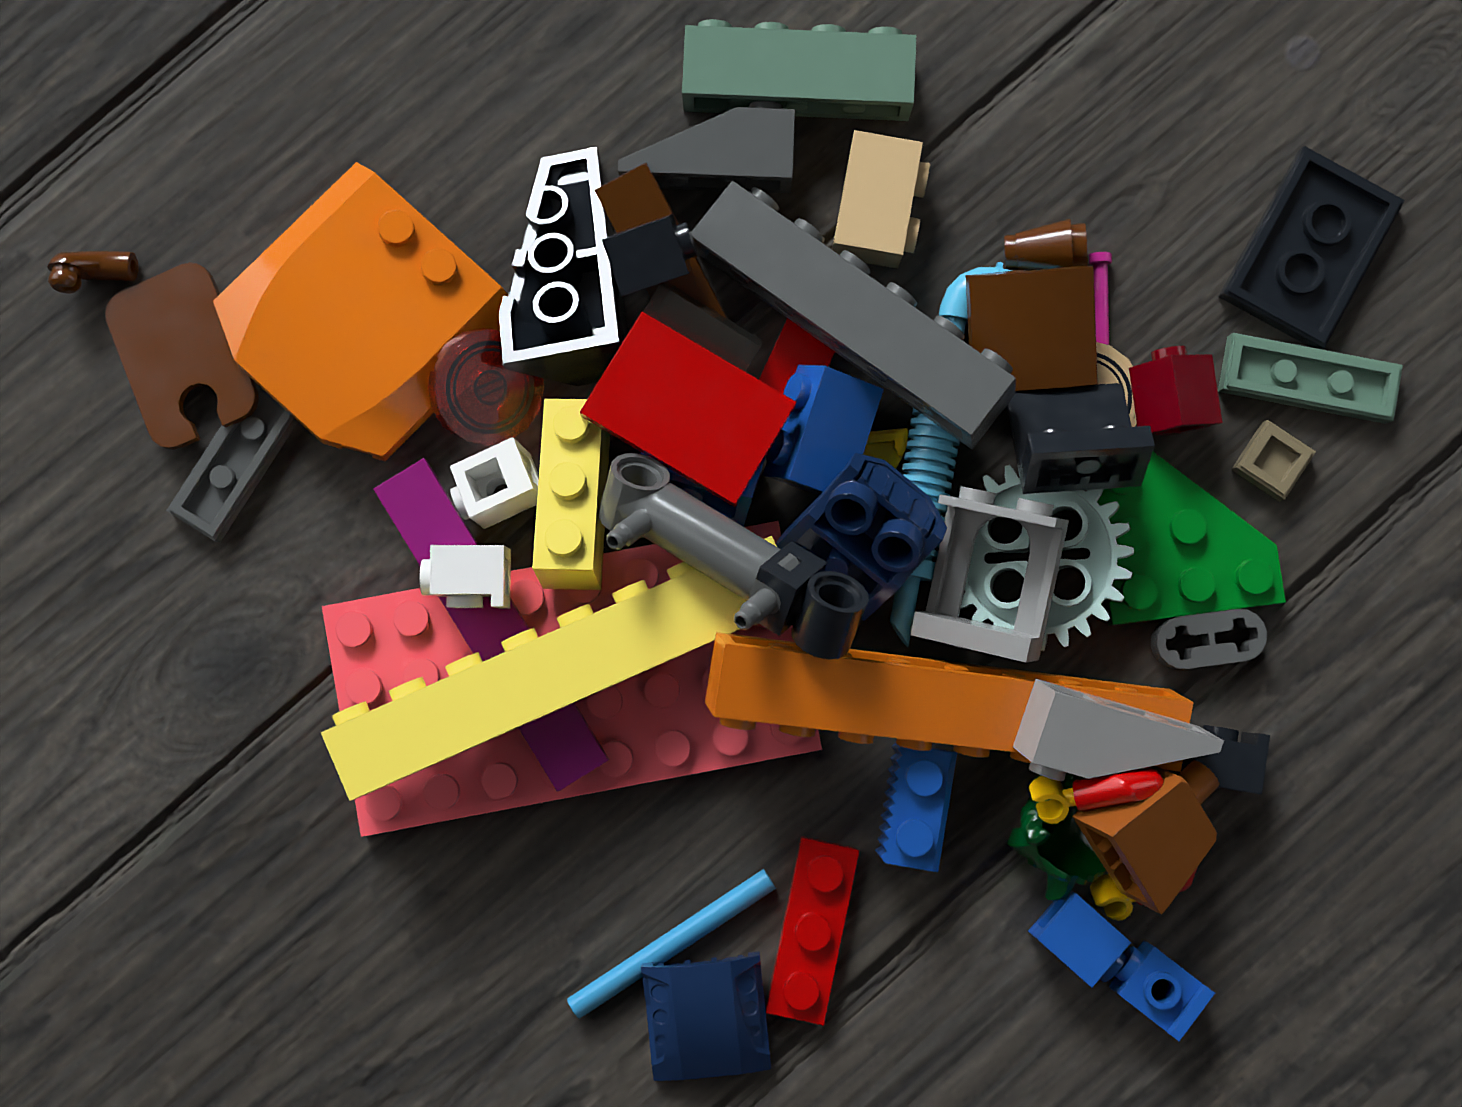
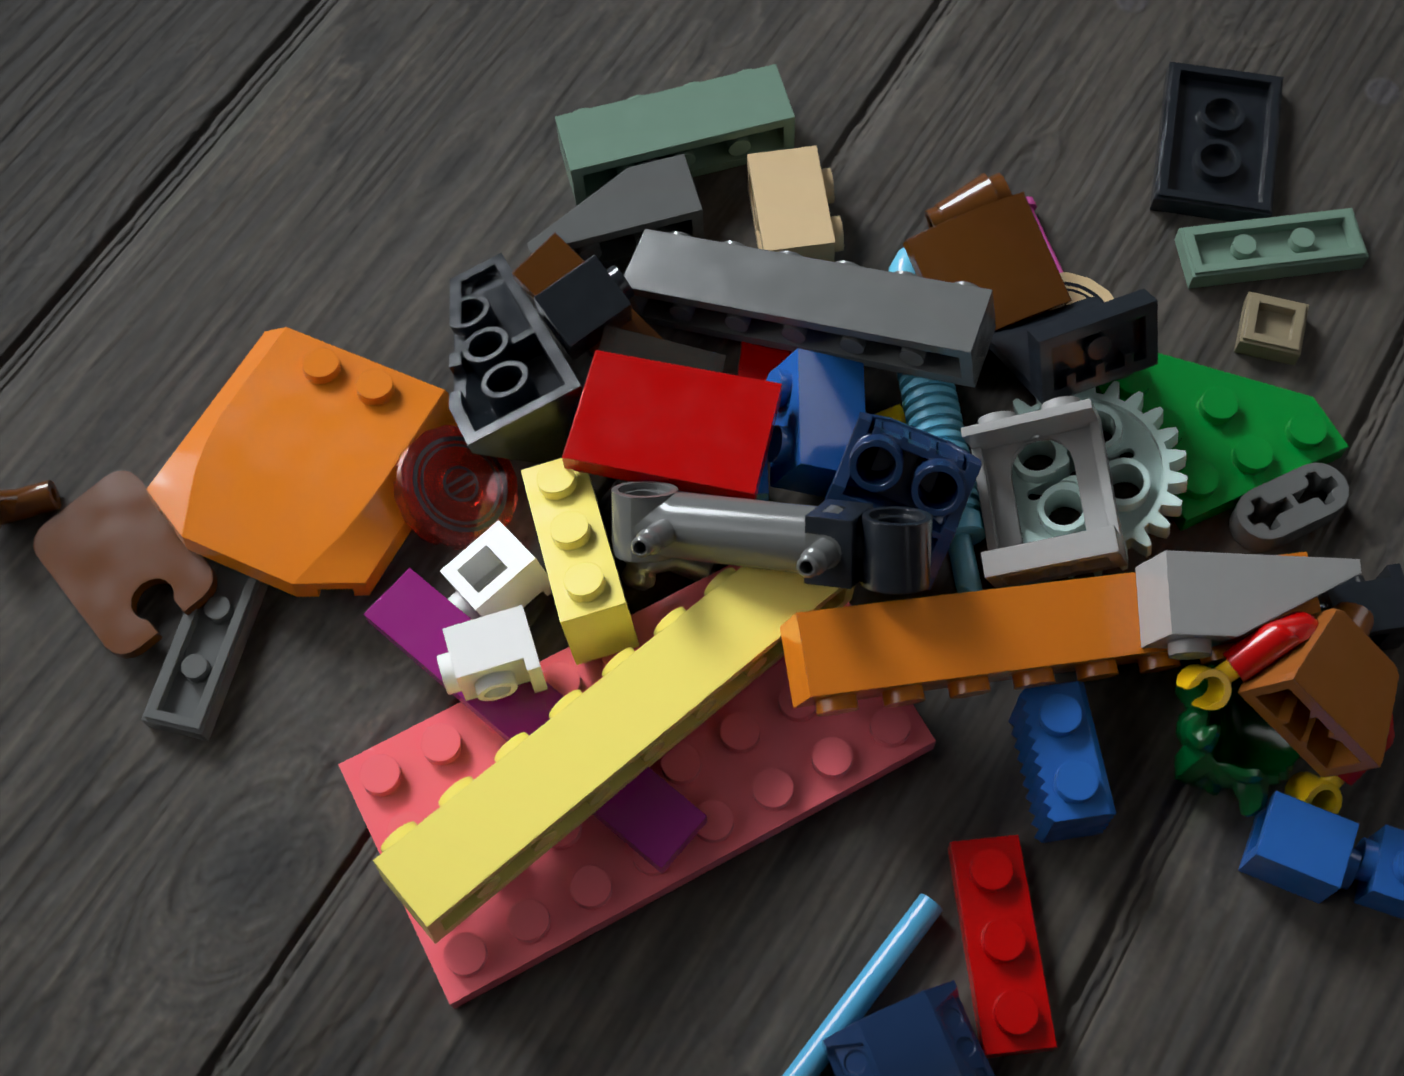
camera: 15 degrees left, 20 degrees down
dark red brick [1129,346,1223,436] -> none

